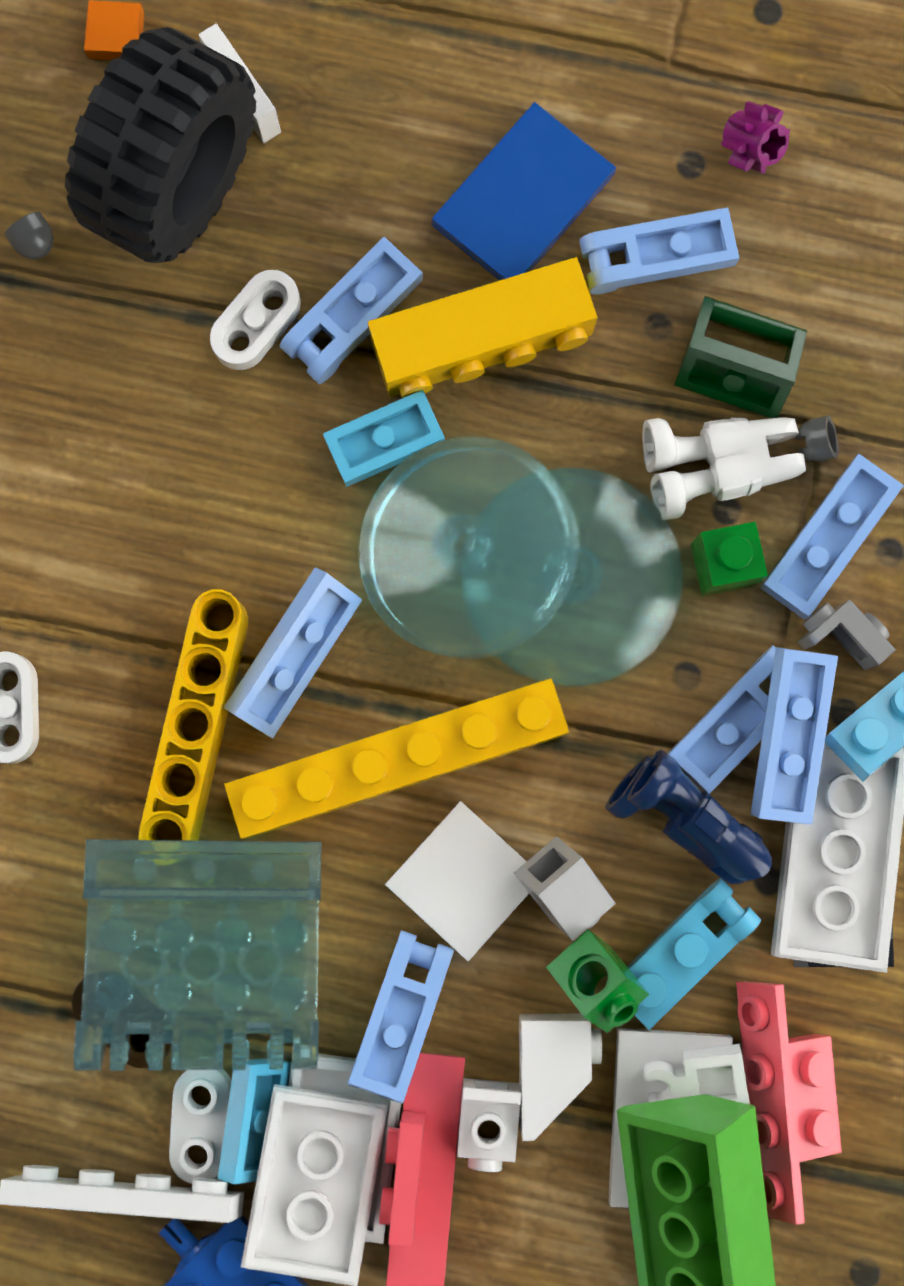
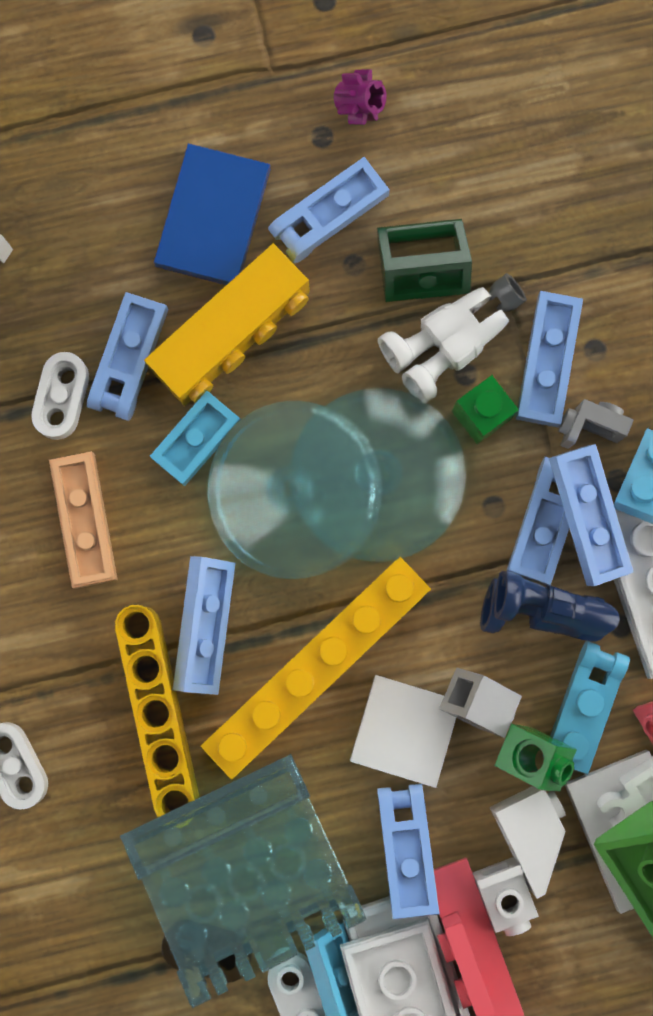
camera: 25 degrees left, 0 degrees up
none -> light nougat tile [49,451,118,589]

